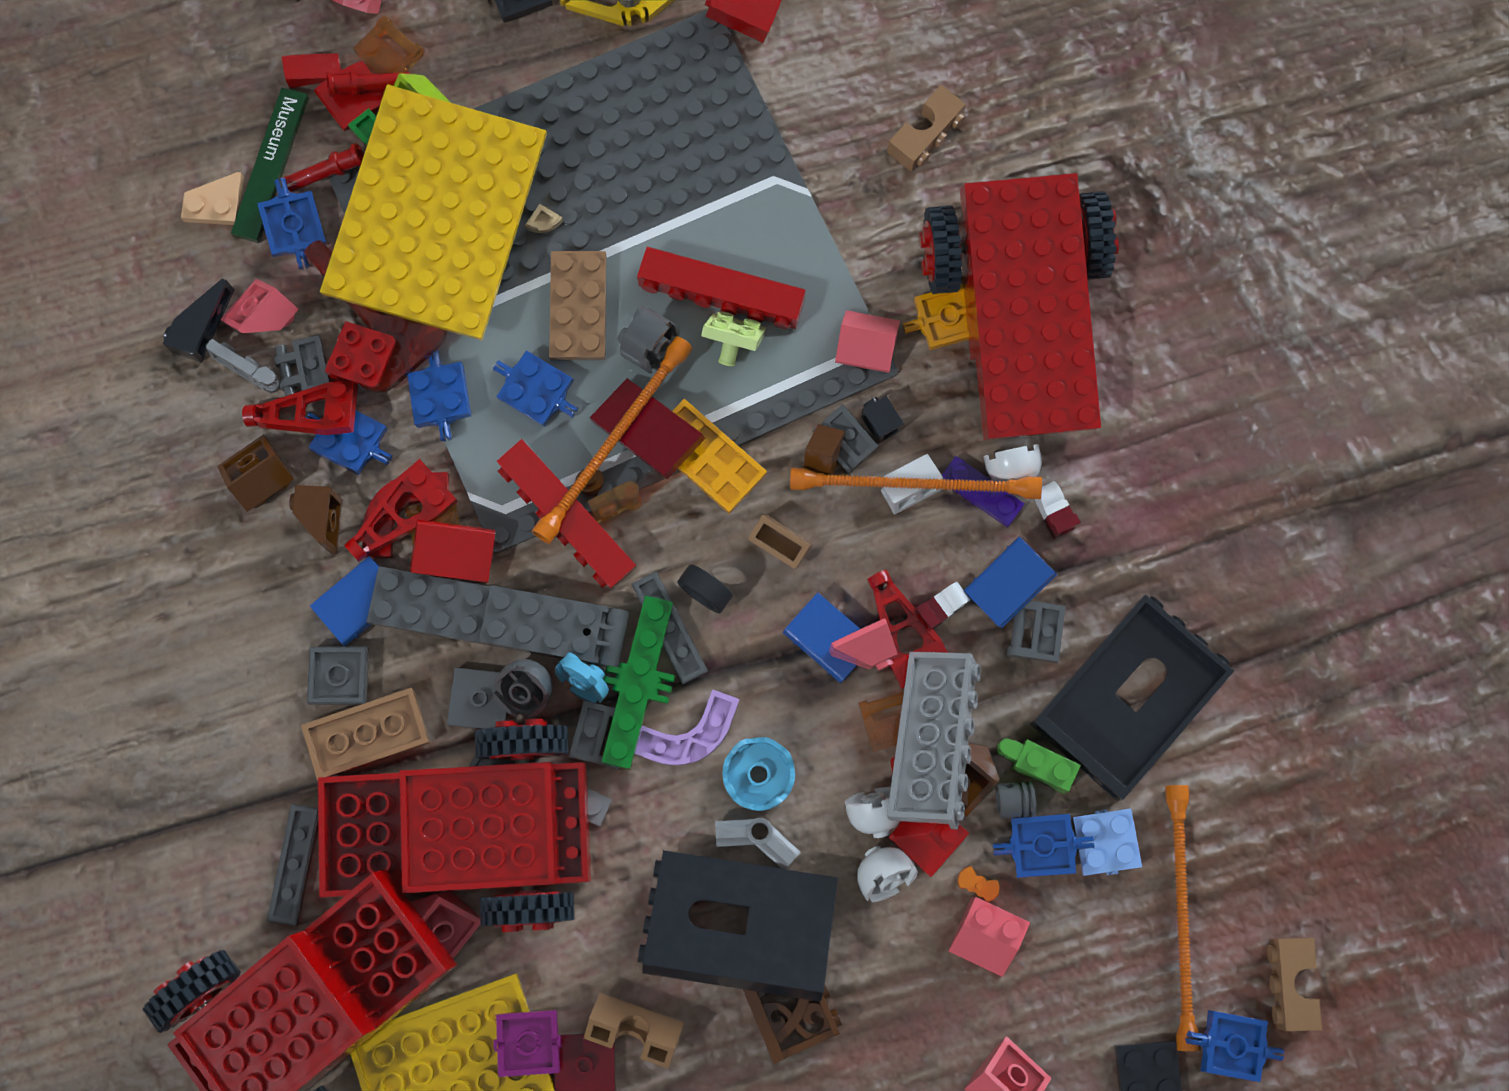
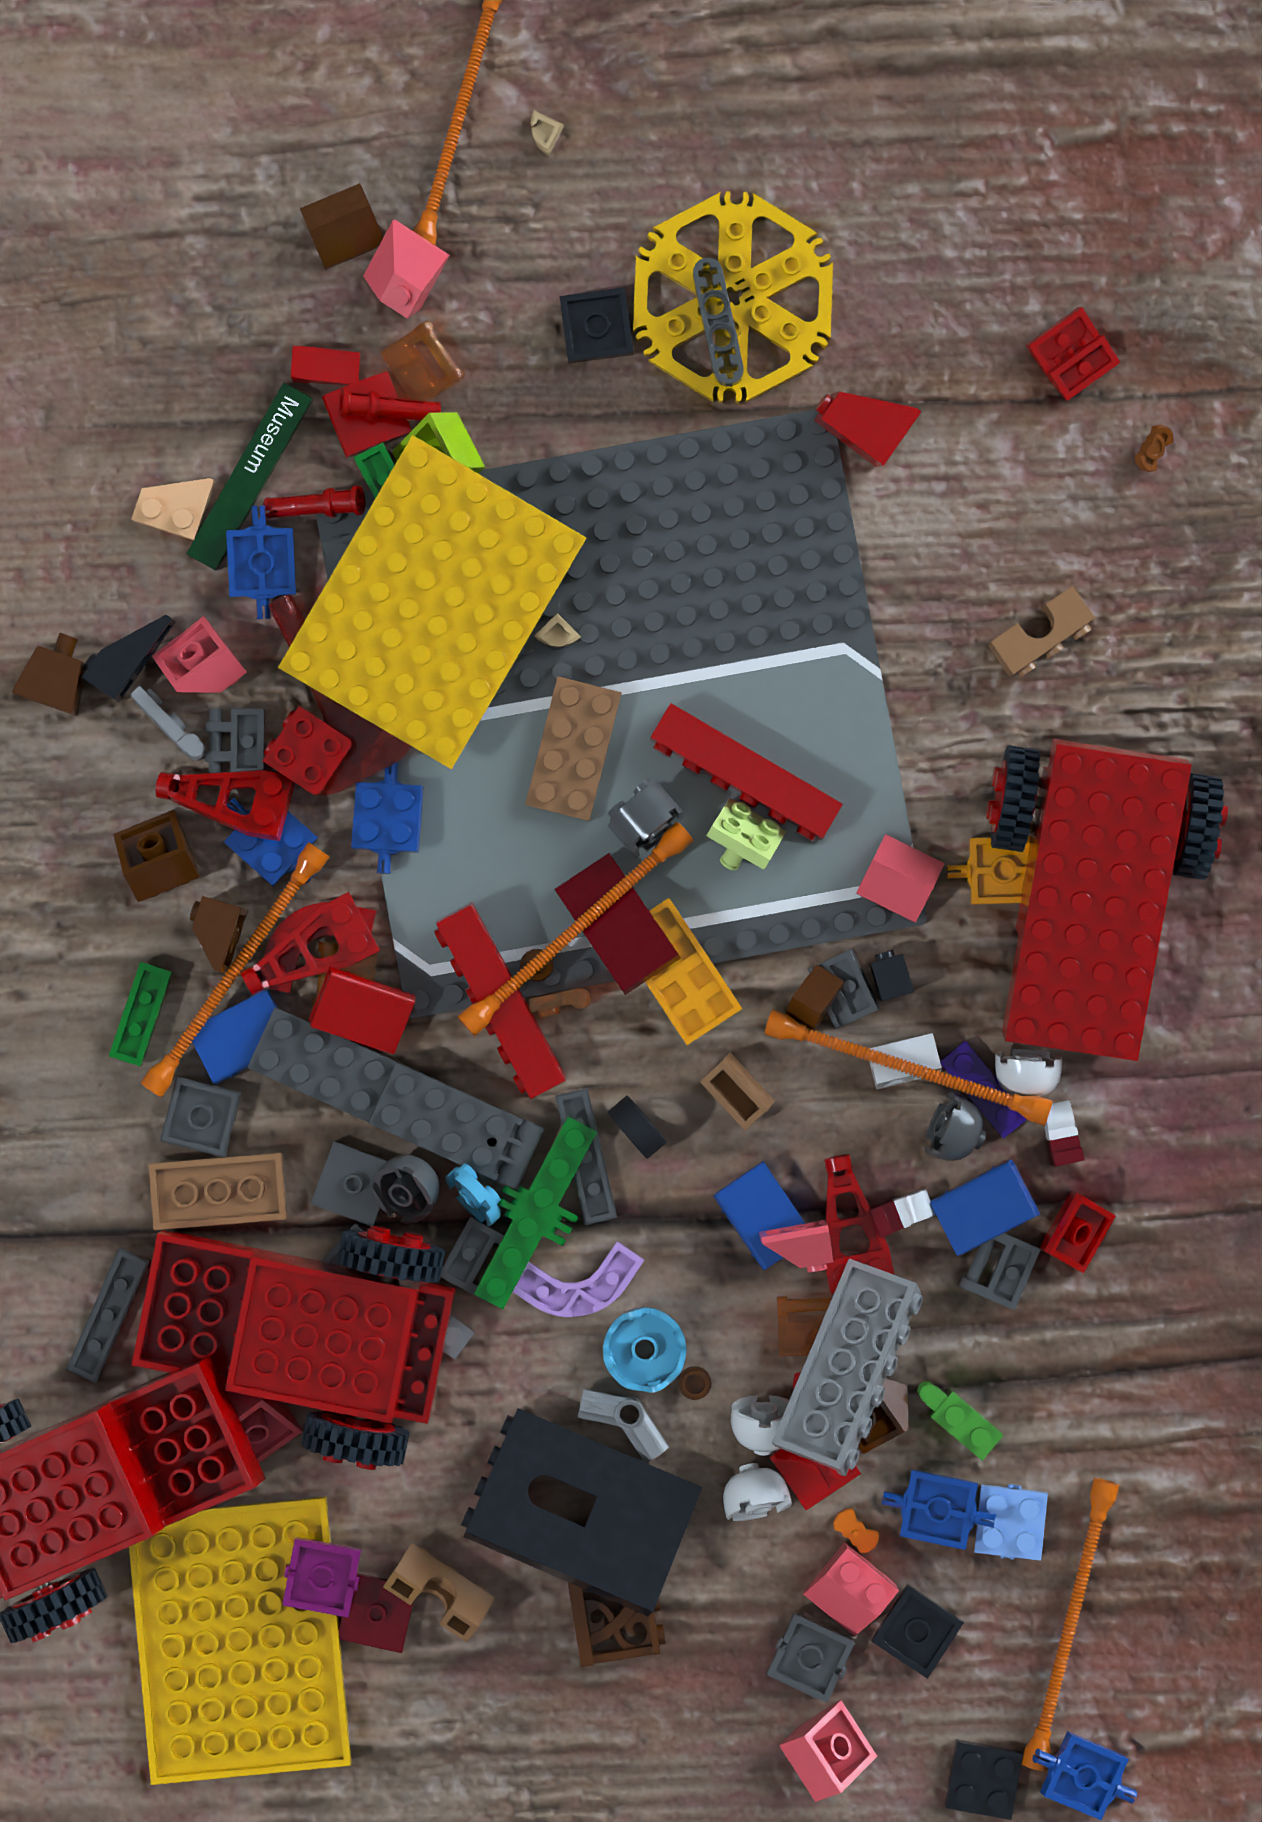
camera: 20 degrees right, 10 degrees up
blue plate [493,350,578,427] -> none
dark grey piece [995,781,1036,819] -> none
black panel [1030,594,1234,802] -> none
medium nougat arch [1267,938,1322,1031] -> none
none -> reddish brown torso [12,633,85,716]
none -> green plate [109,962,173,1067]
none -> orange hose [140,842,330,1098]
none -> reddish brown plate [678,1366,712,1400]
none -> dark grey plate [766,1612,855,1703]
none -> black plate [871,1584,964,1679]
none -> dark grey cylinder [925,1092,986,1161]
none -> red slope [1038,1190,1116,1273]

